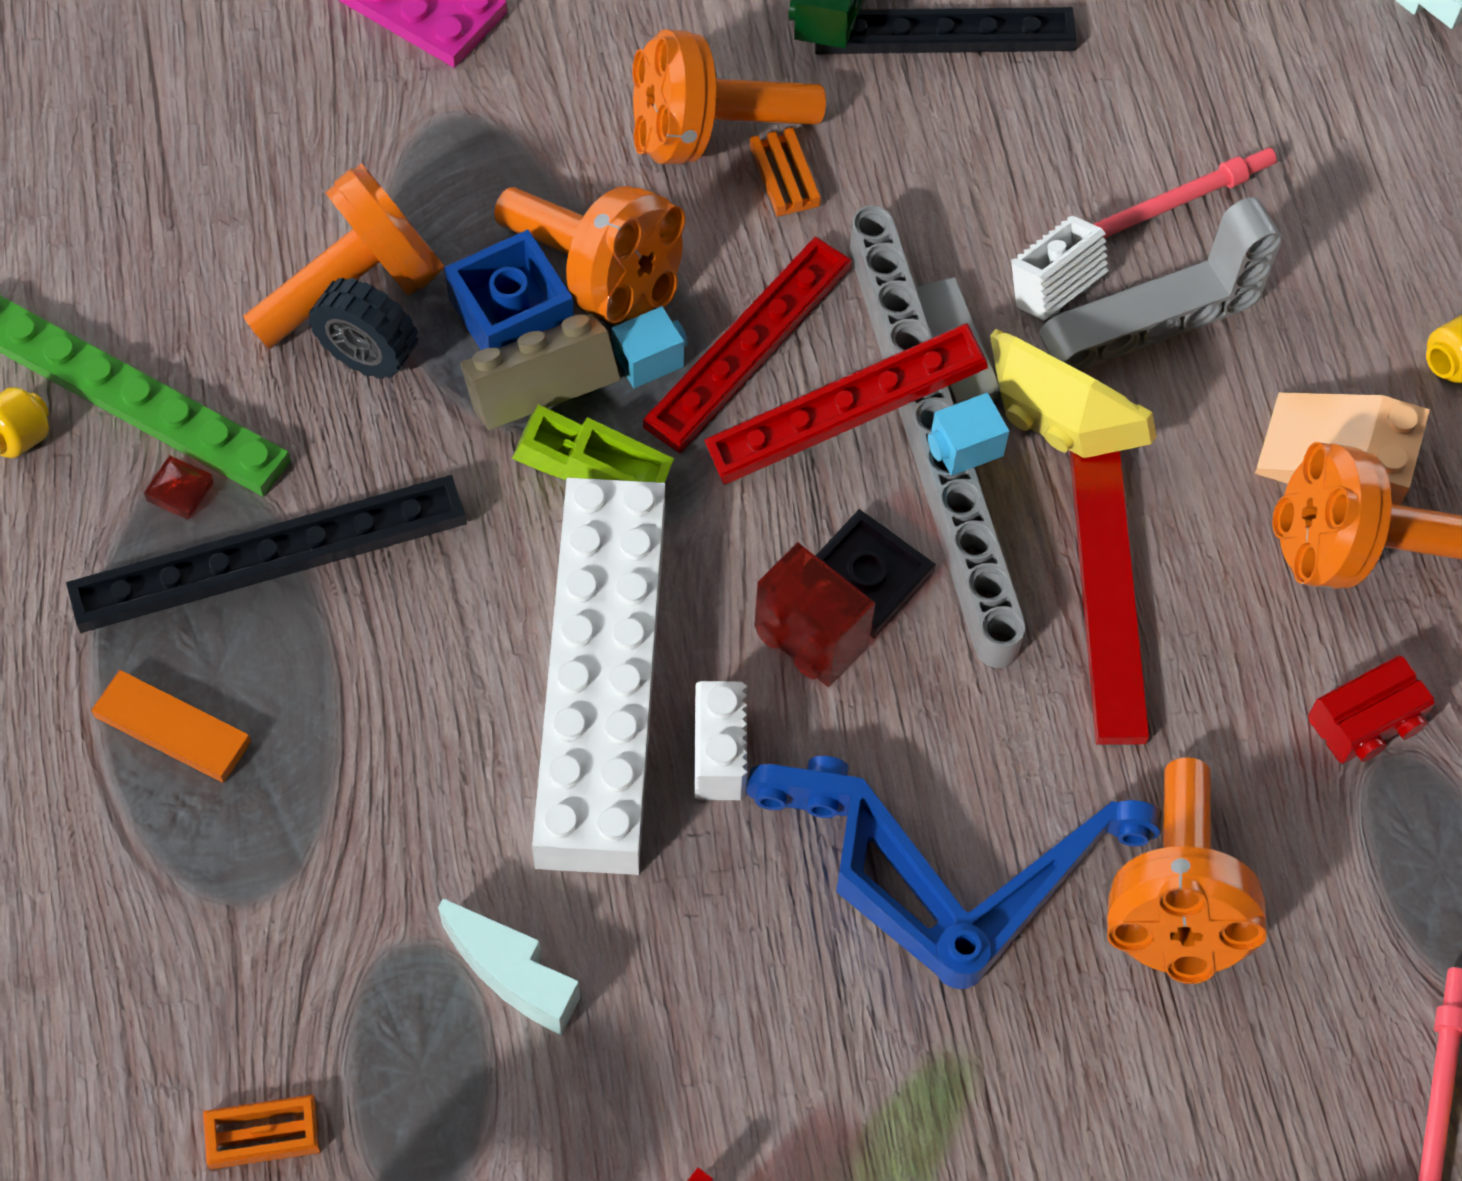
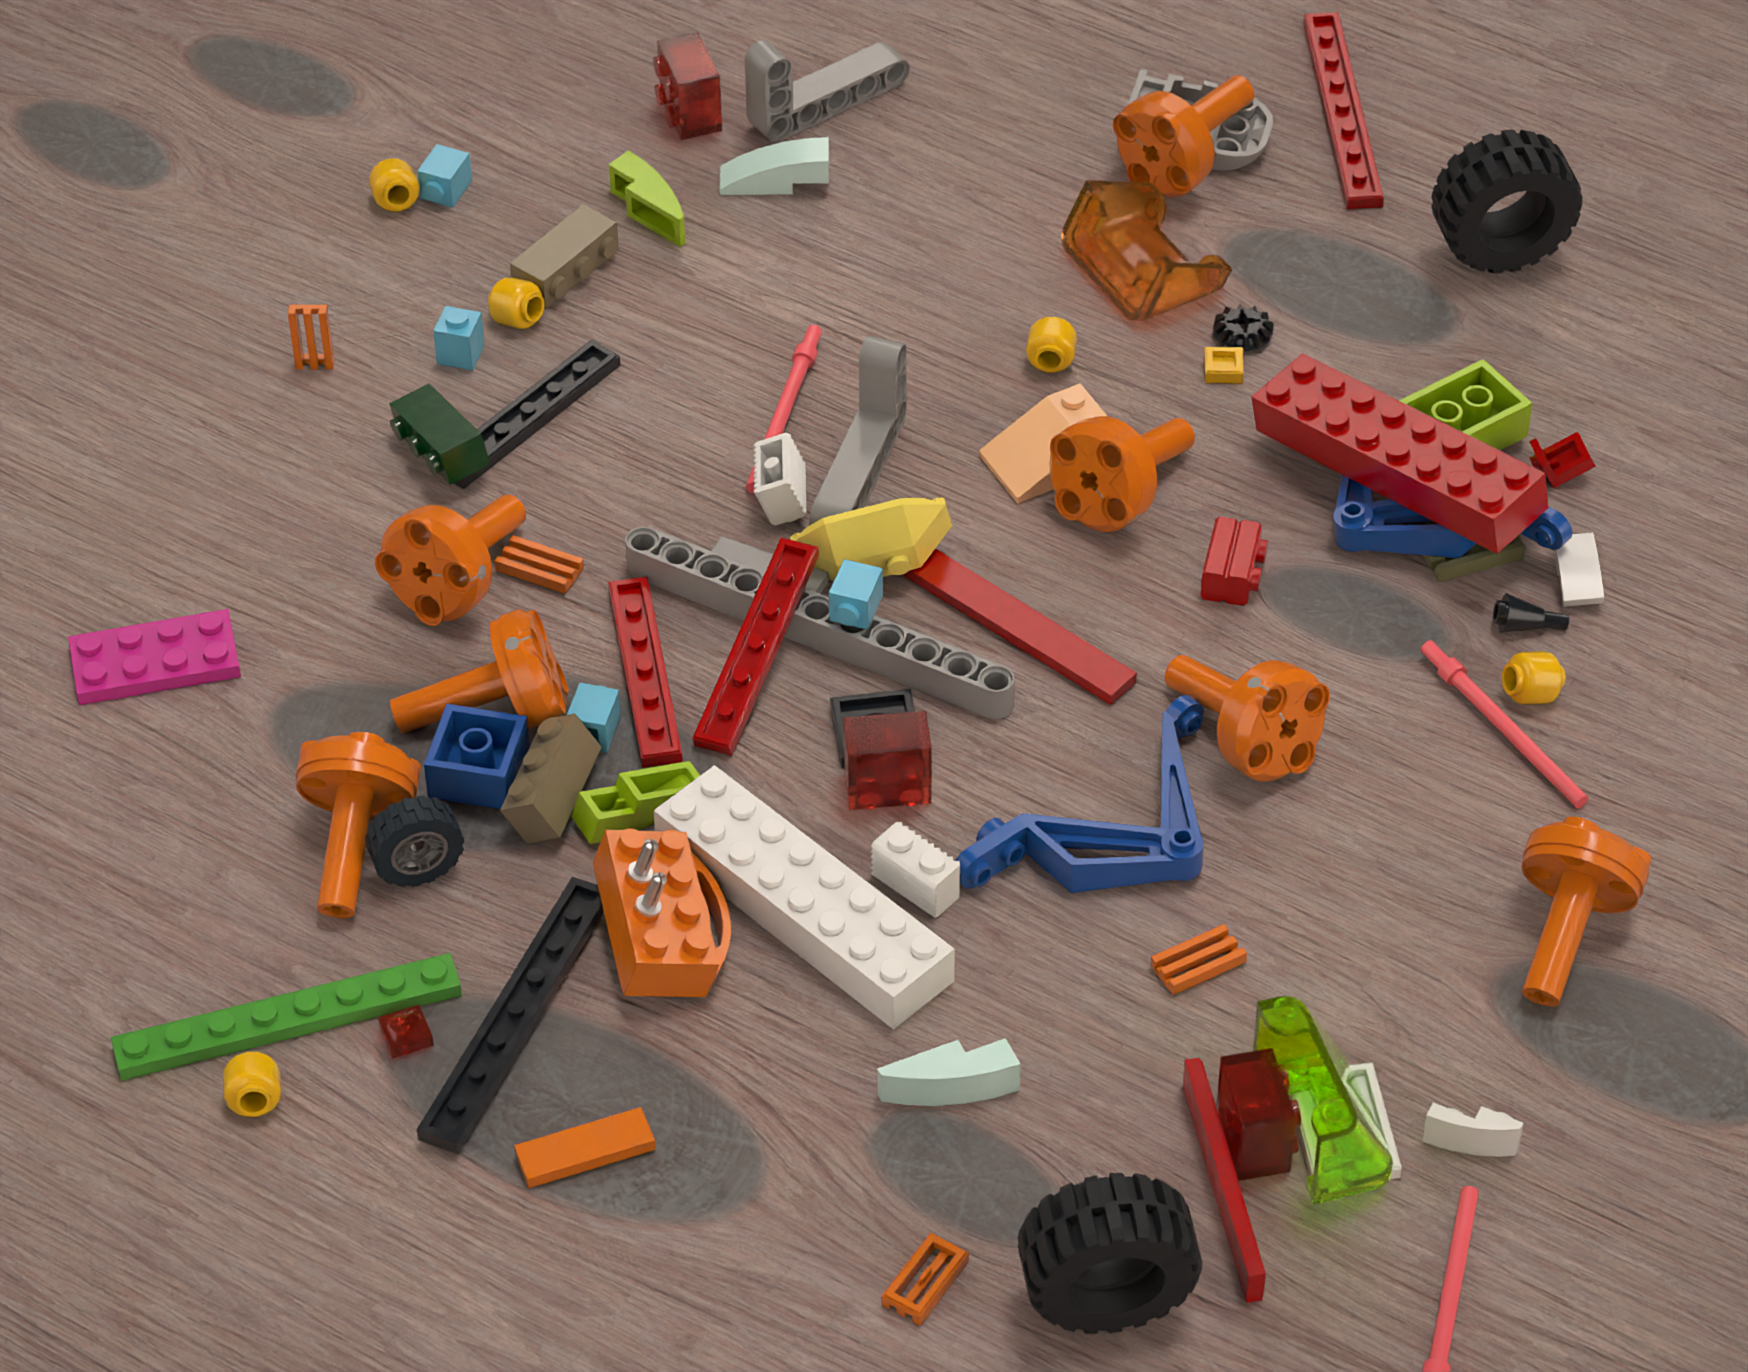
camera: 45 degrees left, 15 degrees down
none -> orange piece [593,828,731,997]
none -> orange tile [1150,924,1247,995]

